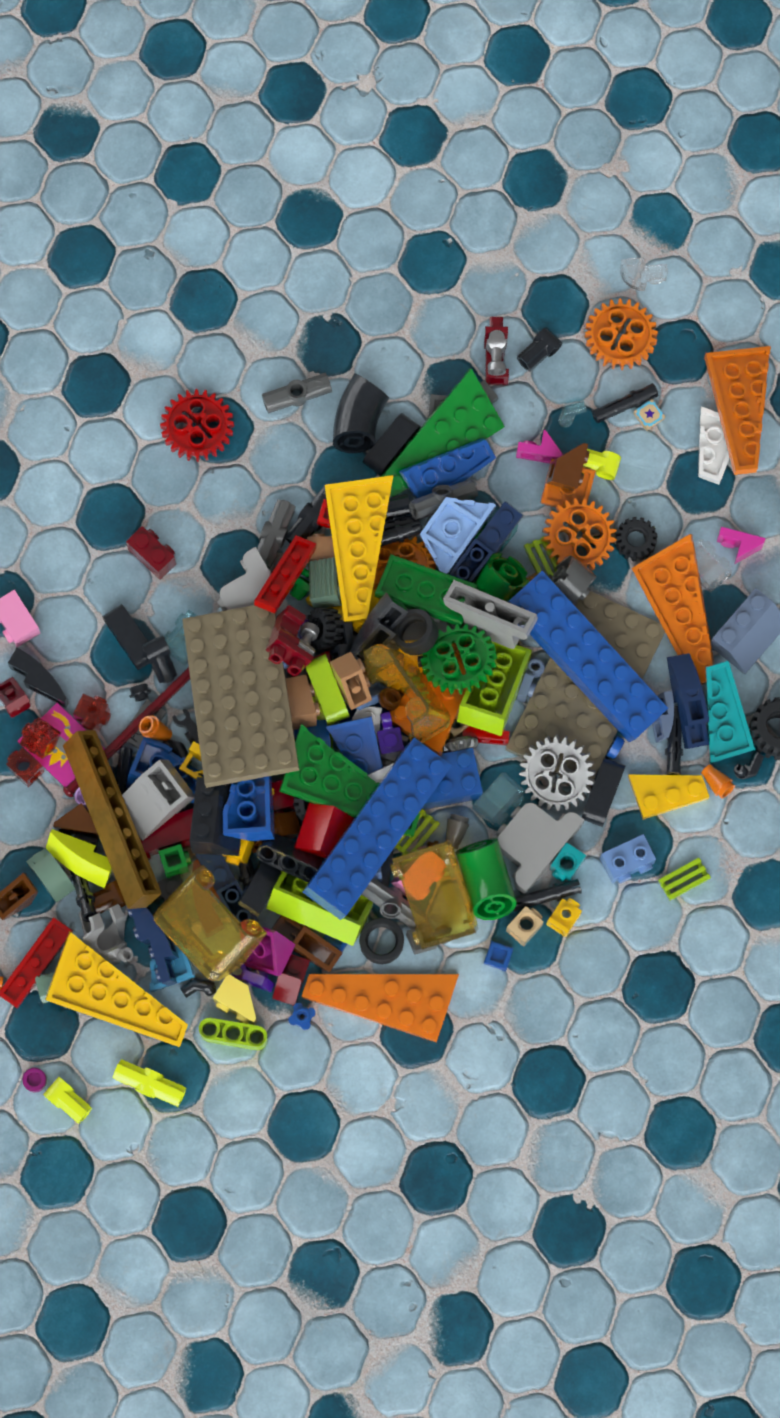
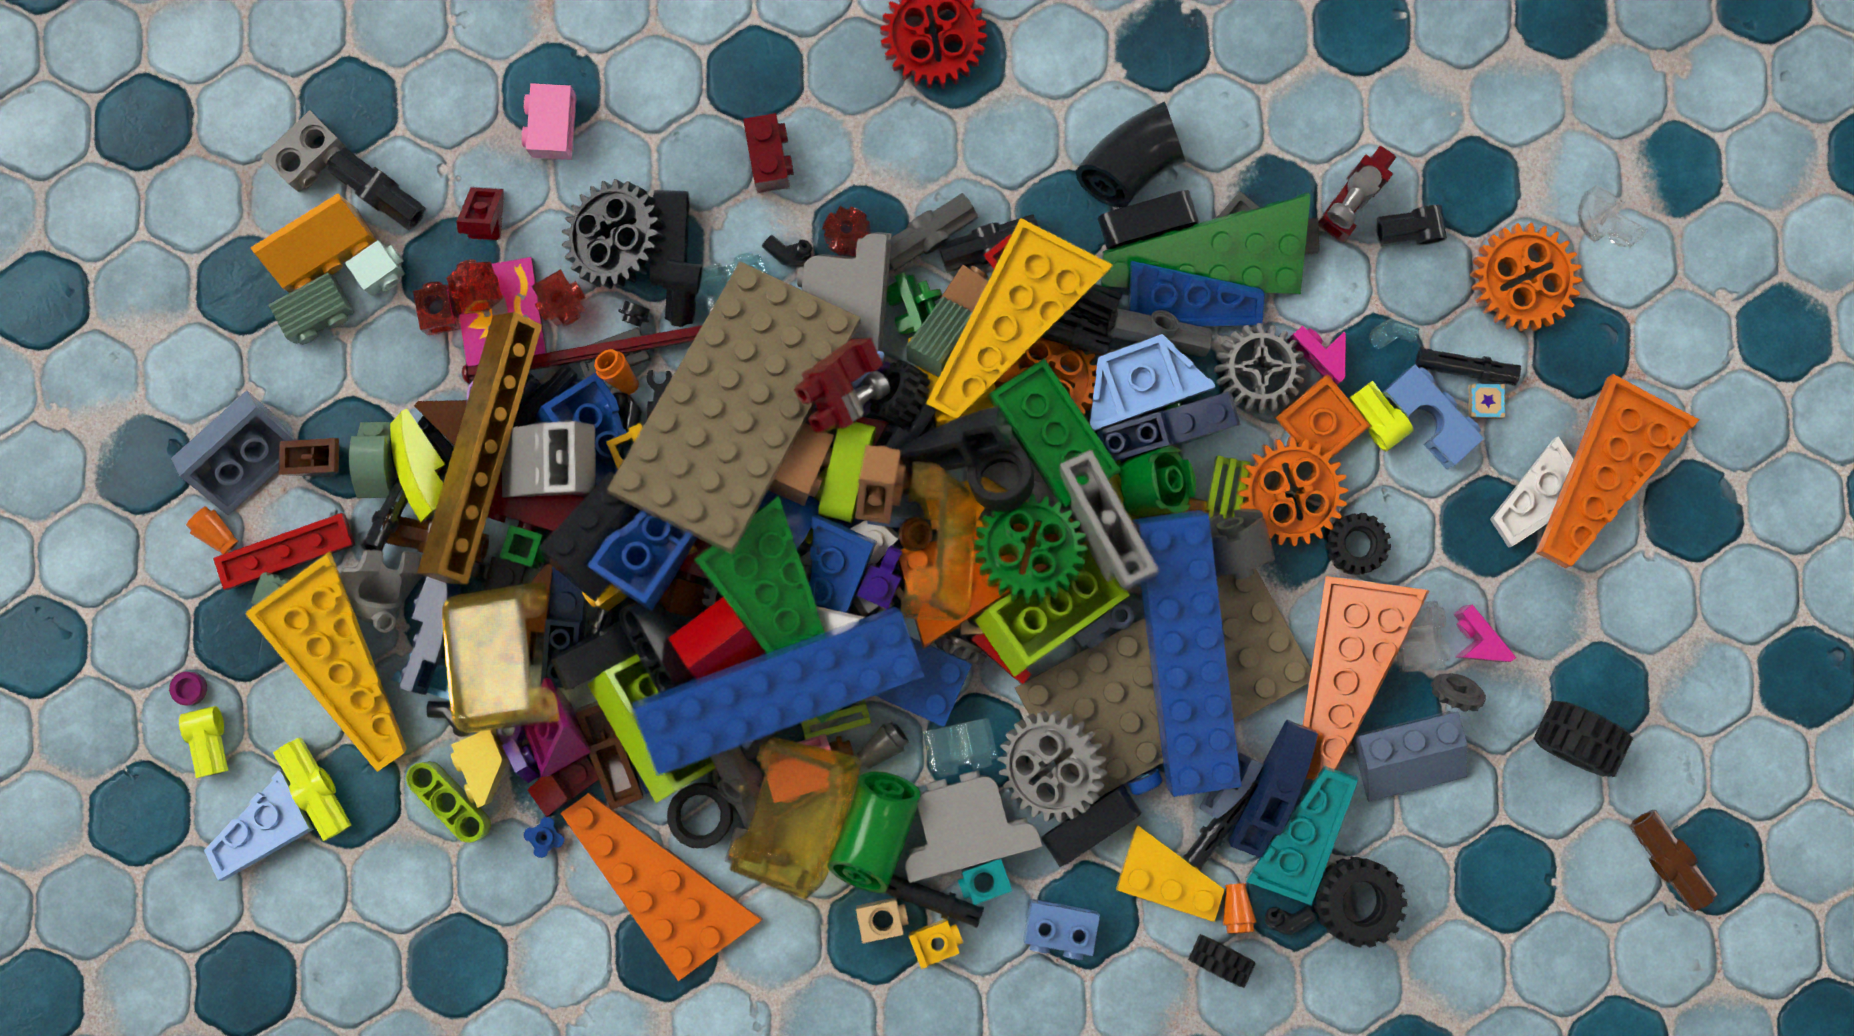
camera: 35 degrees right, 10 degrees up
black slope [8,648,68,708] -> none
red plate [254,535,316,614] -> none
dark grey piece [262,373,332,414] -> none
blue tile [484,941,514,972] -> none
reddish brown slope [546,443,589,490] -> none
lime tile [658,858,711,901] -> none
none -> light blue wing [204,769,314,881]
none -> black gear [562,179,665,289]
none -> black arm [762,235,812,266]
none -> clear red brick [822,206,871,257]
none -> black tyre [1188,934,1256,988]
none -> light grey gear [1214,323,1306,414]
none -> medium blue arch [1382,364,1484,469]
none -> dark grey gear [1431,673,1486,712]

